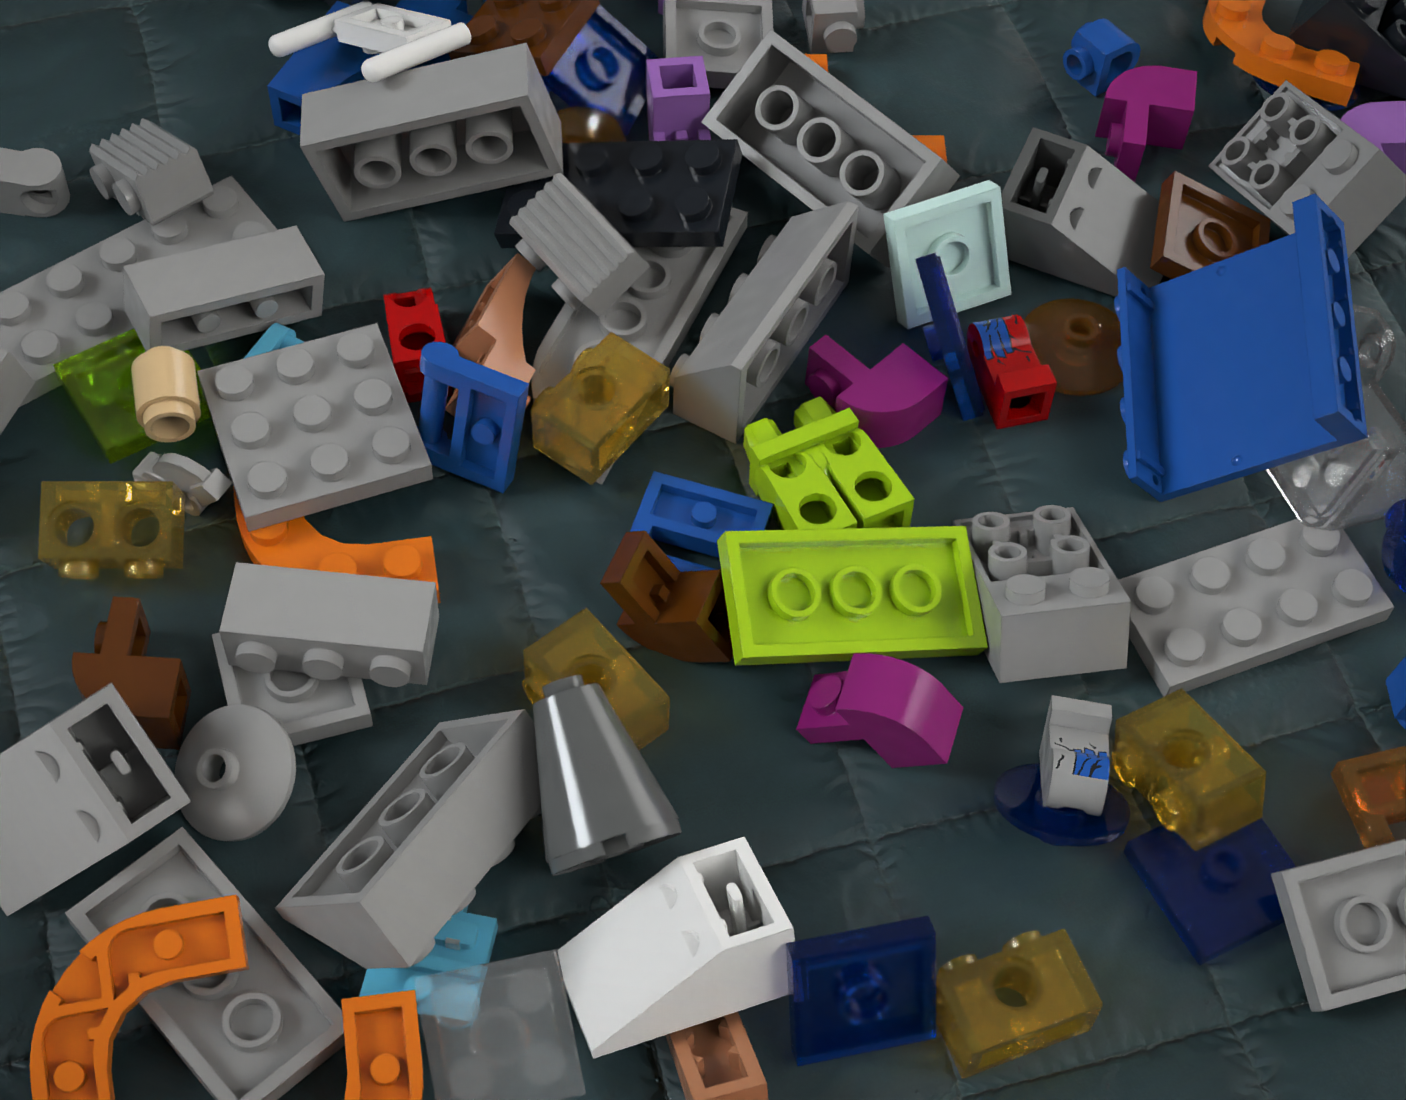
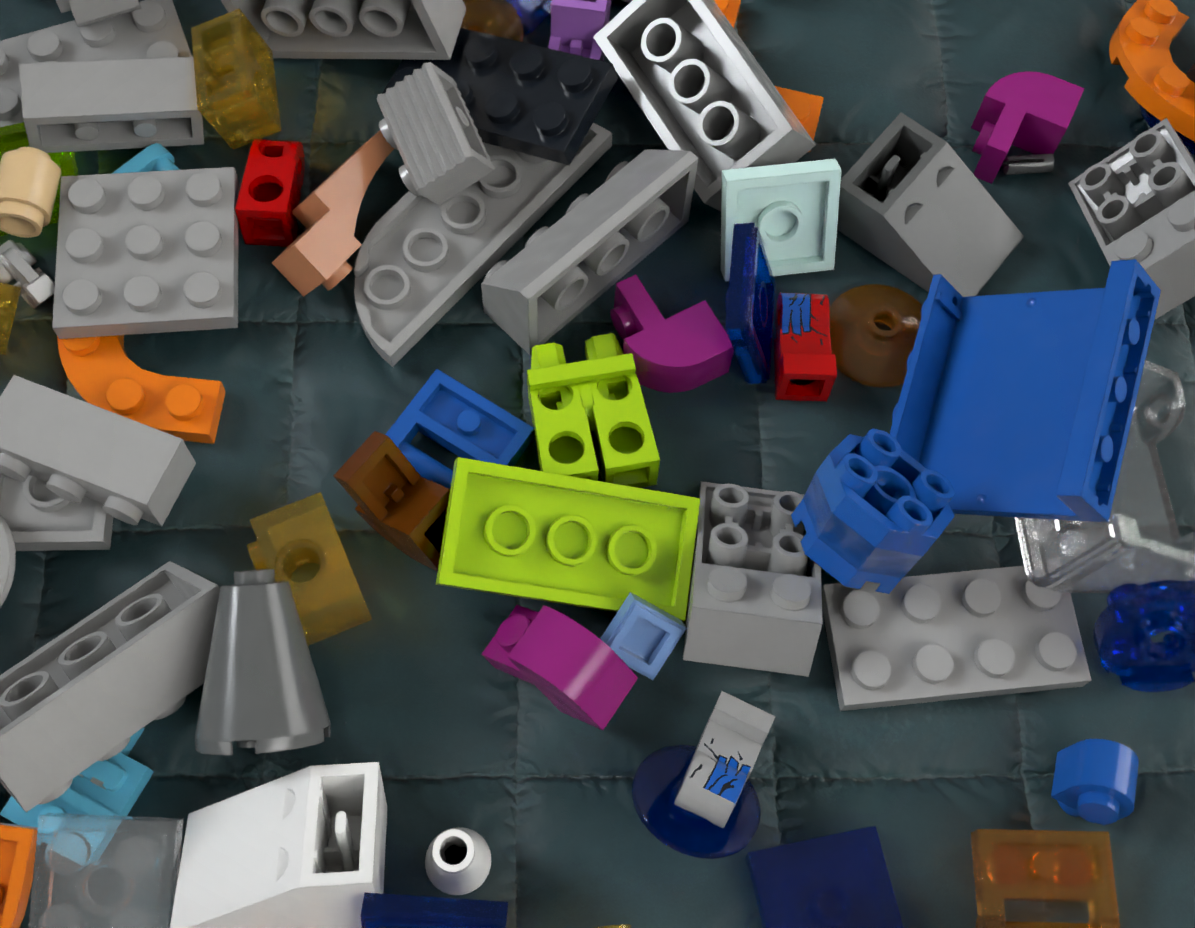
camera: 15 degrees right, 10 degrees up
blue plate [417,342,529,493] -> none
clear yellow brick [531,332,670,485] -> none
blue plate [1063,18,1141,97] -> none
clear yellow brick [1112,688,1266,851] -> none
reddish brown plate [1150,171,1271,279] -> none
none -> clear yellow brick [191,8,282,150]
none -> white cone [425,827,491,895]
none -> medium blue tile [600,592,687,680]
none -> blue brick [791,429,955,594]
none -> dark grey piece [1002,153,1054,175]

